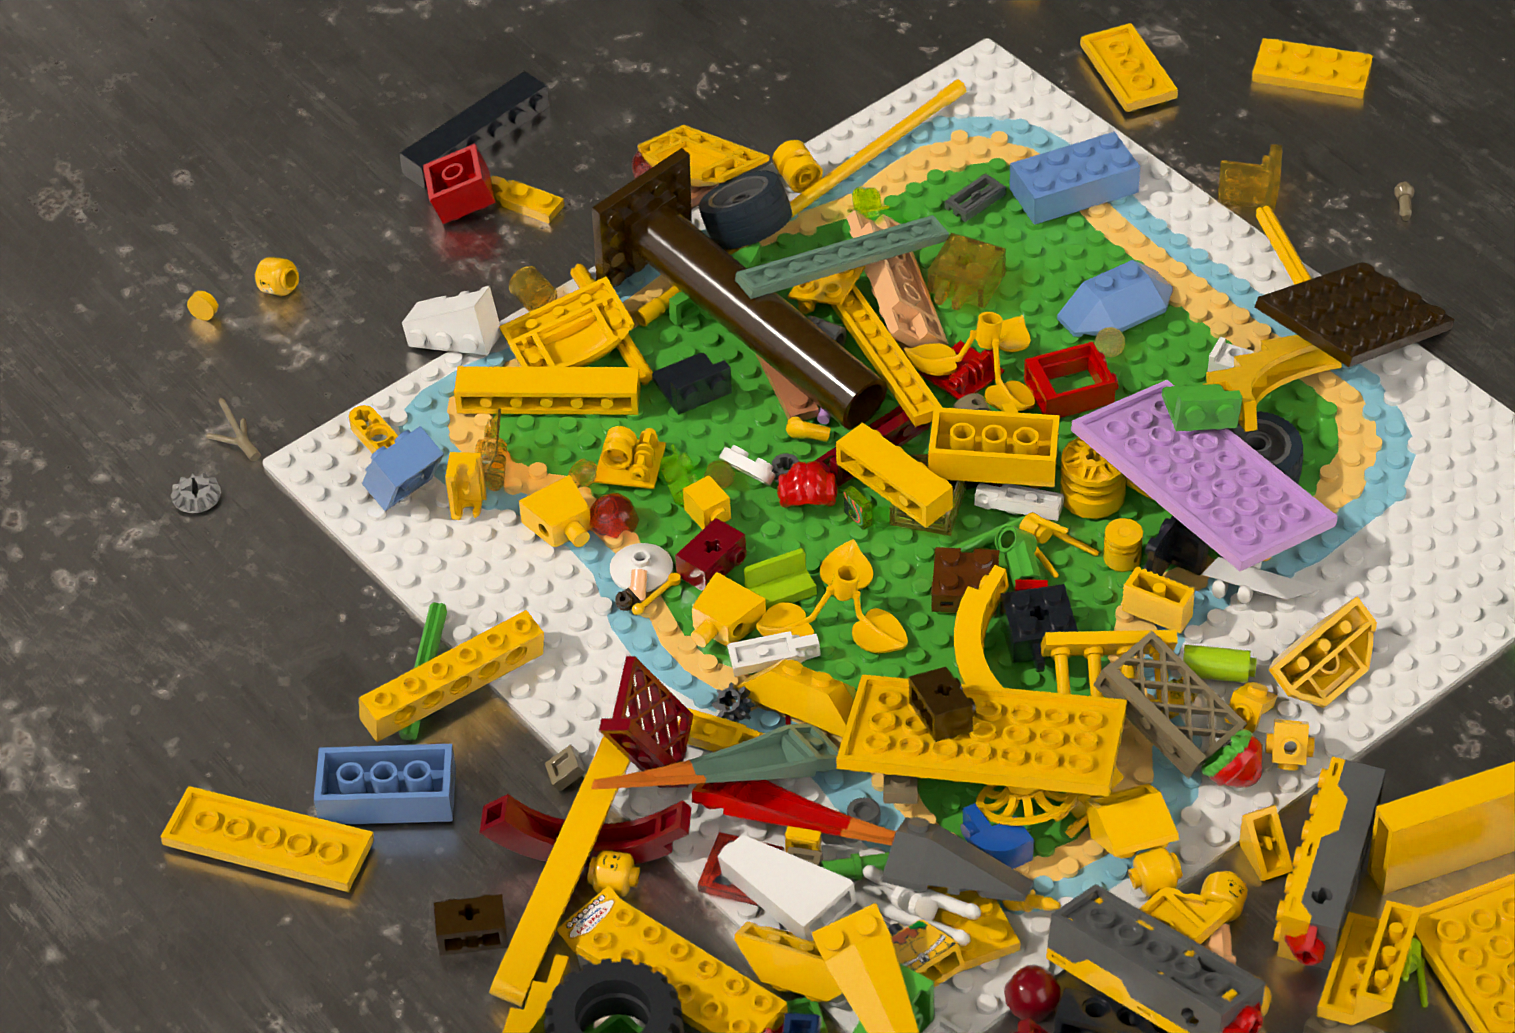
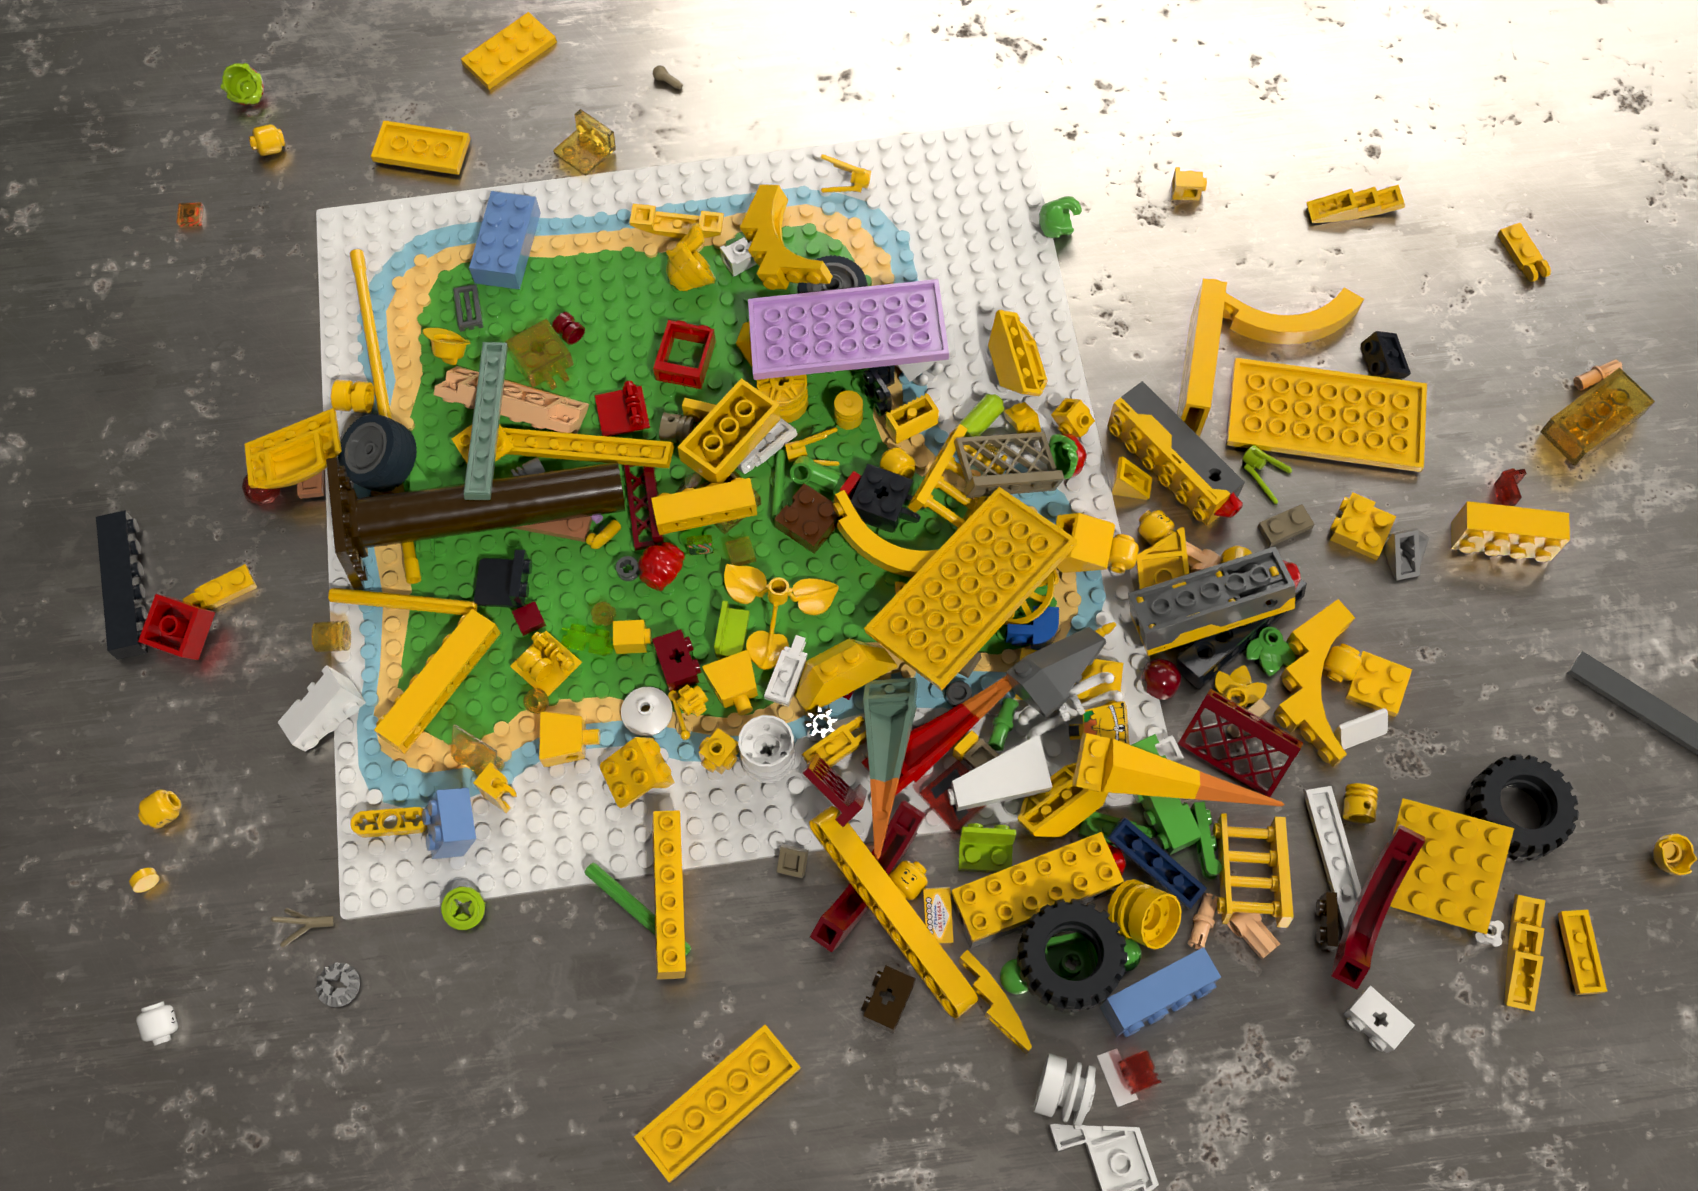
camera: 60 degrees left, 20 degrees up
medium blue brick [314,744,456,824] -> none
yellow slope [499,277,635,367] -> none
clear red hair [589,493,639,539] -> none
arm [615,569,647,611] -> none
white plate [719,445,776,486] -> none
clear neon green hinge [847,187,889,218] -> none
yellow plant [904,312,1035,411] -> none
dark brown brick [909,666,976,742] -> none
medium blue wedge [1057,260,1173,337] -> none
clear yellow plate [1095,327,1125,358] -> none
bright green bracket [1162,384,1243,431] -> none
dark brown plate [1254,262,1455,367] -> none
yellow axle [1256,205,1312,284] -> none
yellow slope [1317,900,1421,1025] -> none
none -> white head [136,1001,178,1045]
none -> yellow piece [423,328,471,365]
none -> lime gear [441,886,485,930]
none -> dark red tile [512,601,546,636]
none -> dark red wheel [552,312,585,345]
none -> yellow bracket [600,737,675,808]
none -> yellow slope [629,203,724,238]
none -> yellow head [666,223,716,291]
none -> yellow gear [676,684,709,717]
none -> yellow brick [699,728,739,775]
none -> clear yellow tile [725,536,756,566]
none -> white wheel [738,715,795,783]
none -> yellow plant [821,154,871,193]
none -> yellow head [880,447,916,479]
none -> lime bracket [958,823,1016,873]

